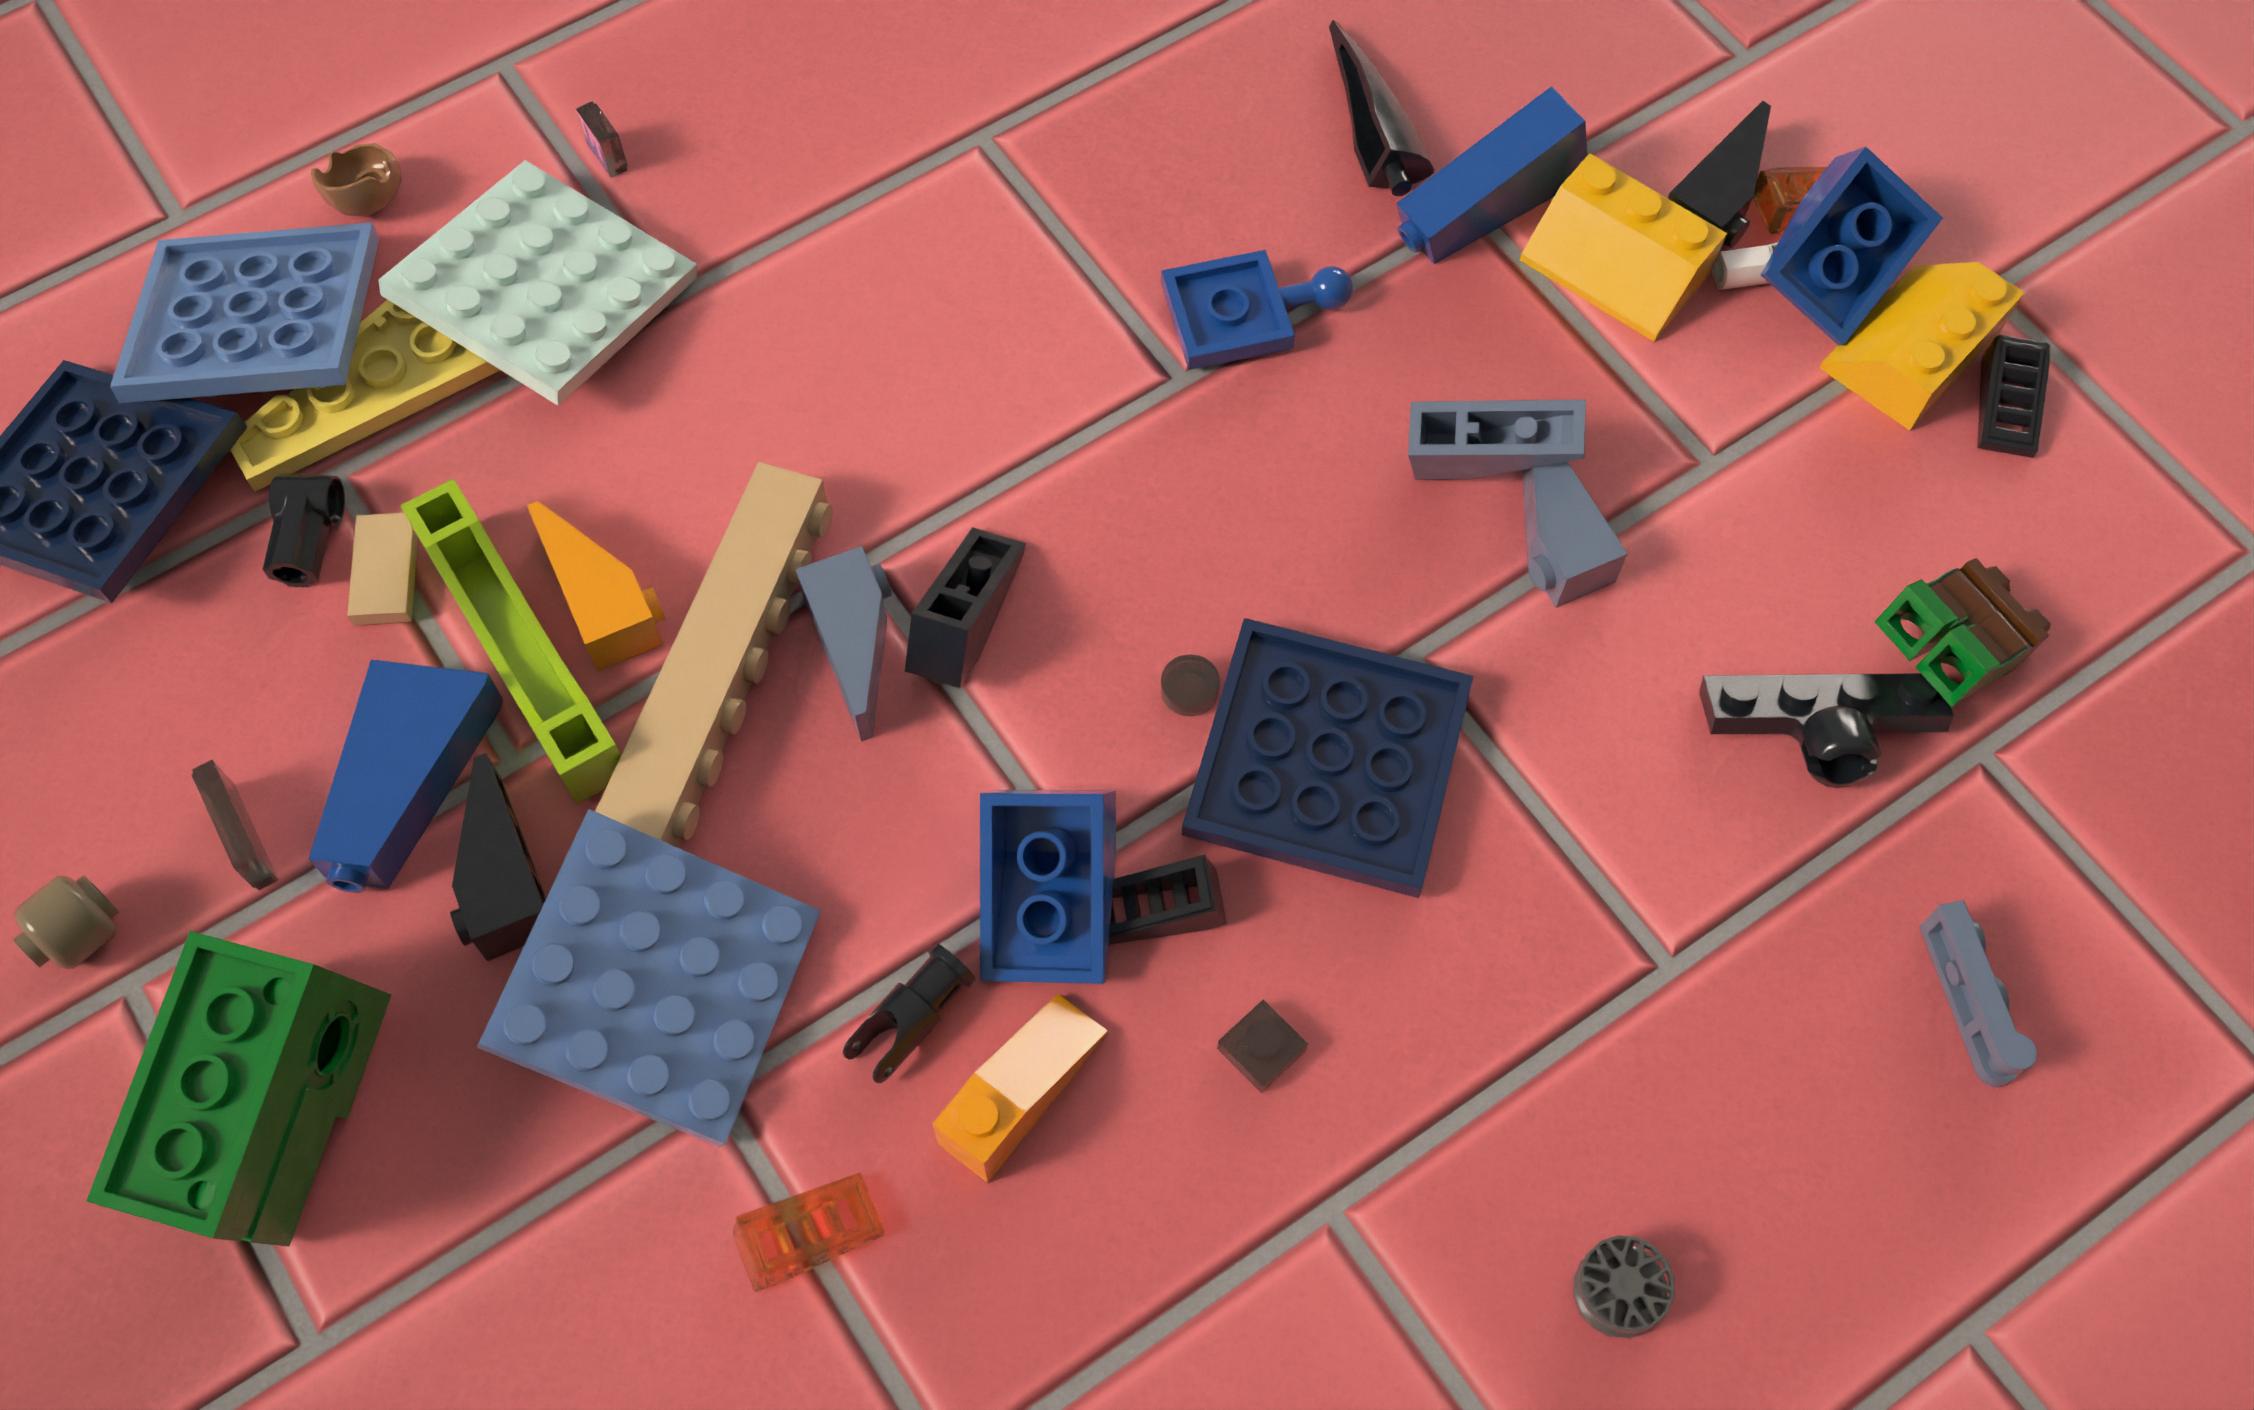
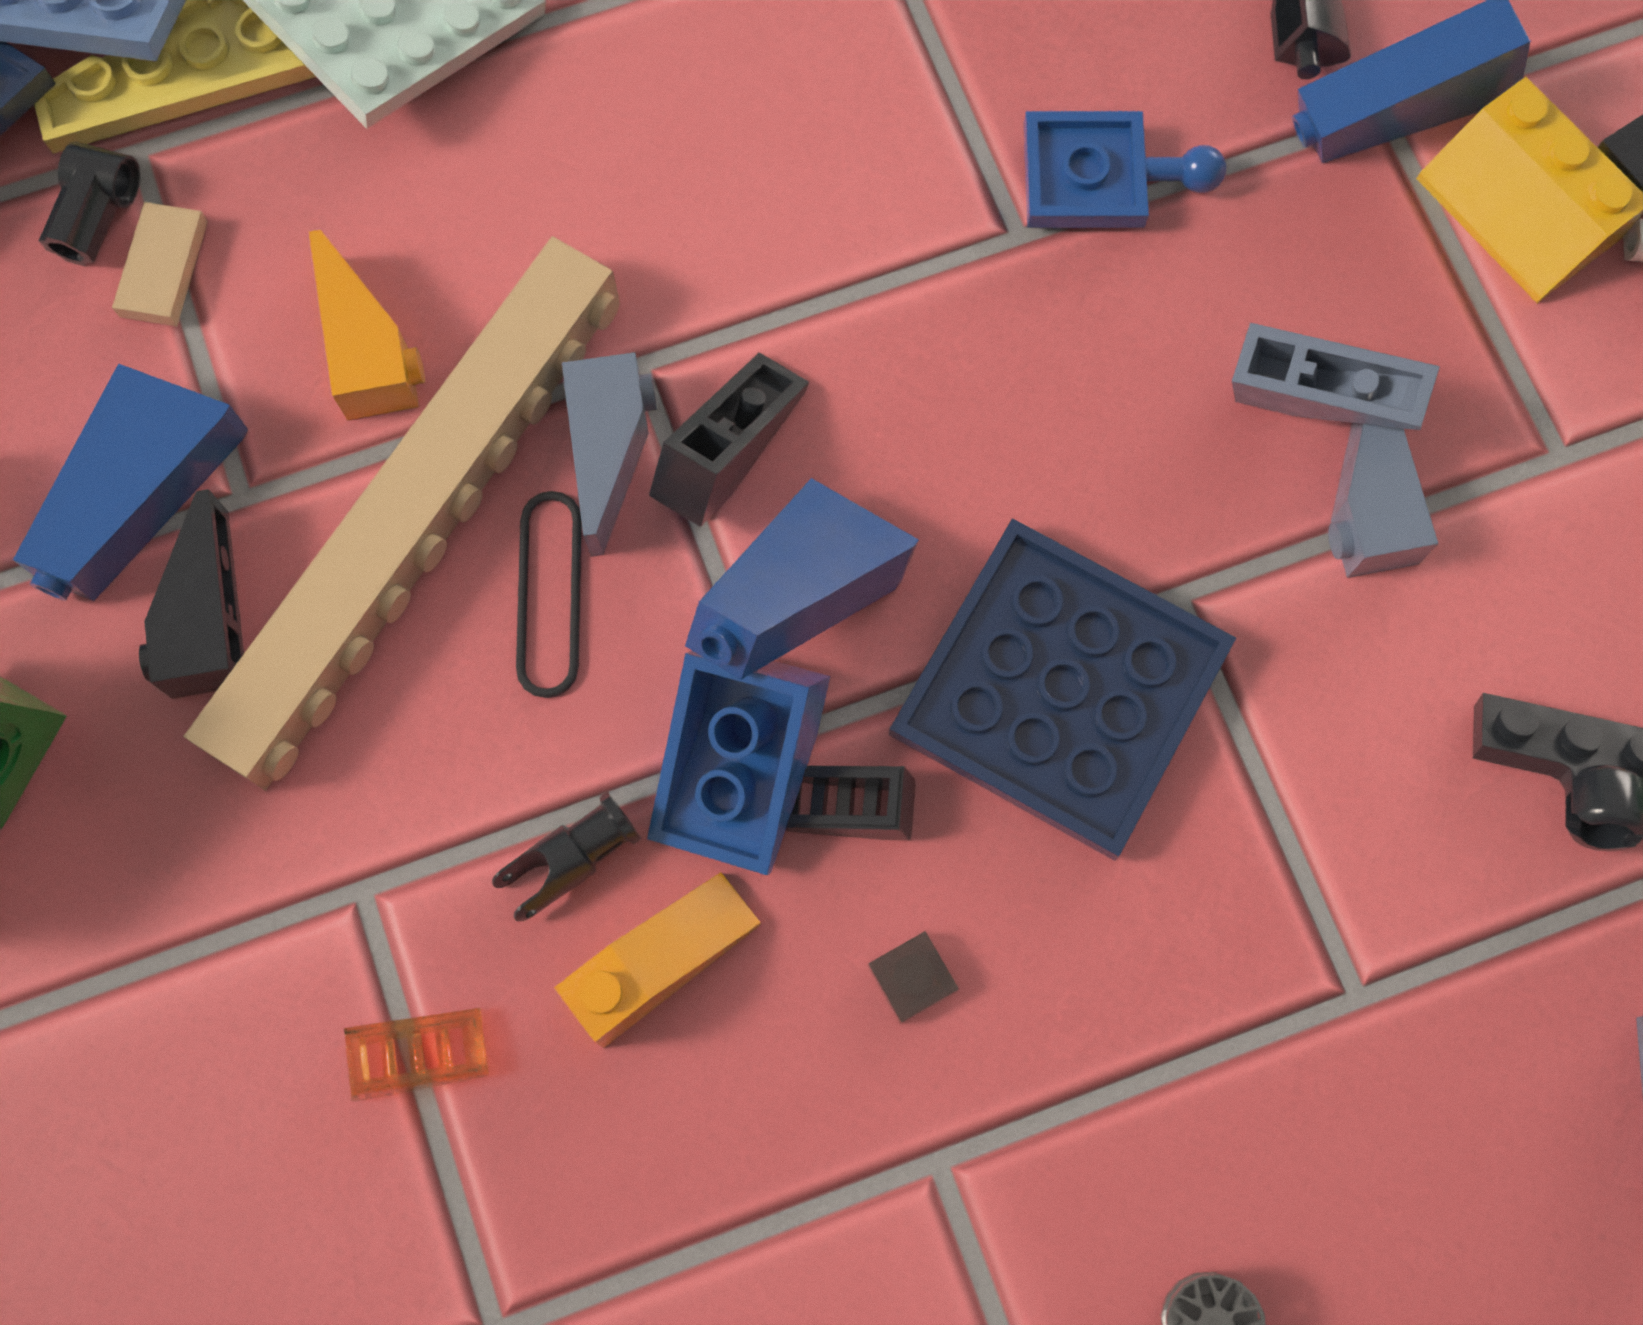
camera: 15 degrees right, 10 degrees up
lime arch [400,478,621,805] -> none
medium blue plate [477,809,821,1147] -> none
clear smoke tile [1161,654,1220,716] -> none
none -> black piece [516,491,582,698]
none -> blue slope [685,478,919,680]

